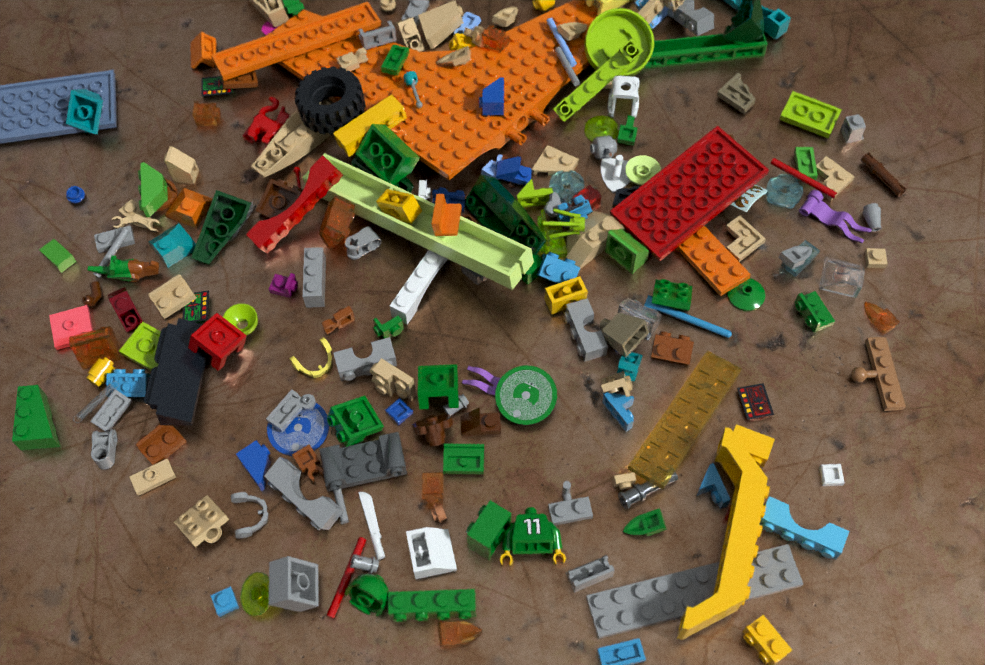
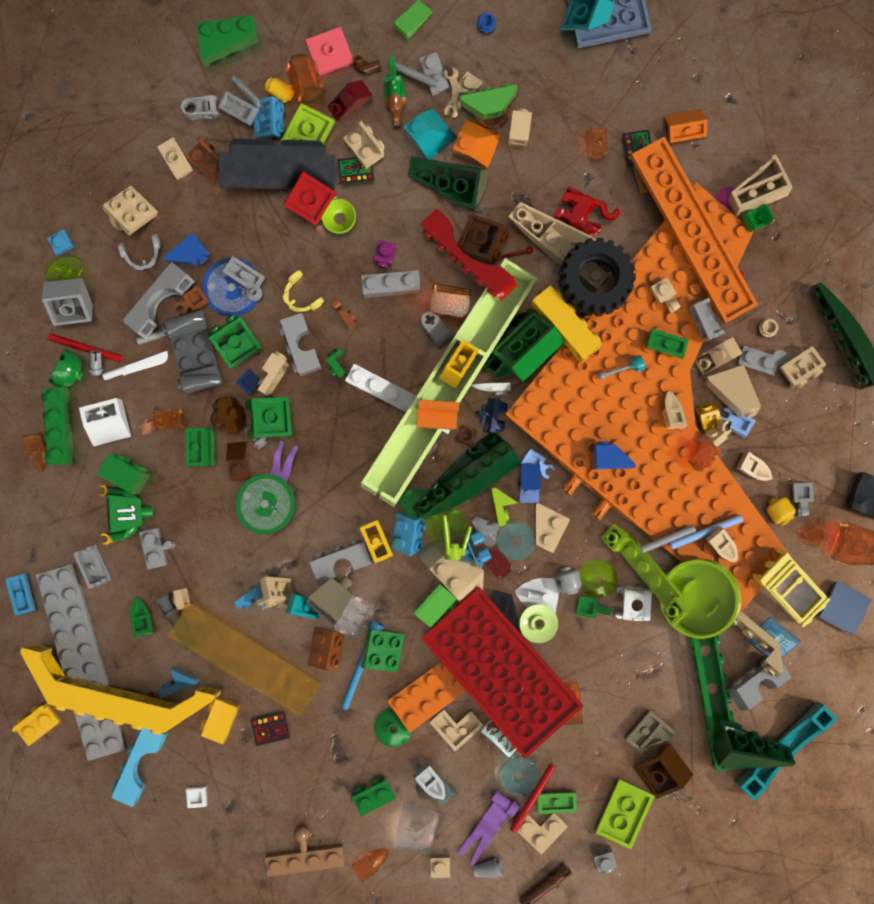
camera: 85 degrees right, 25 degrees up
none -> reddish brown slope [634,743,694,799]

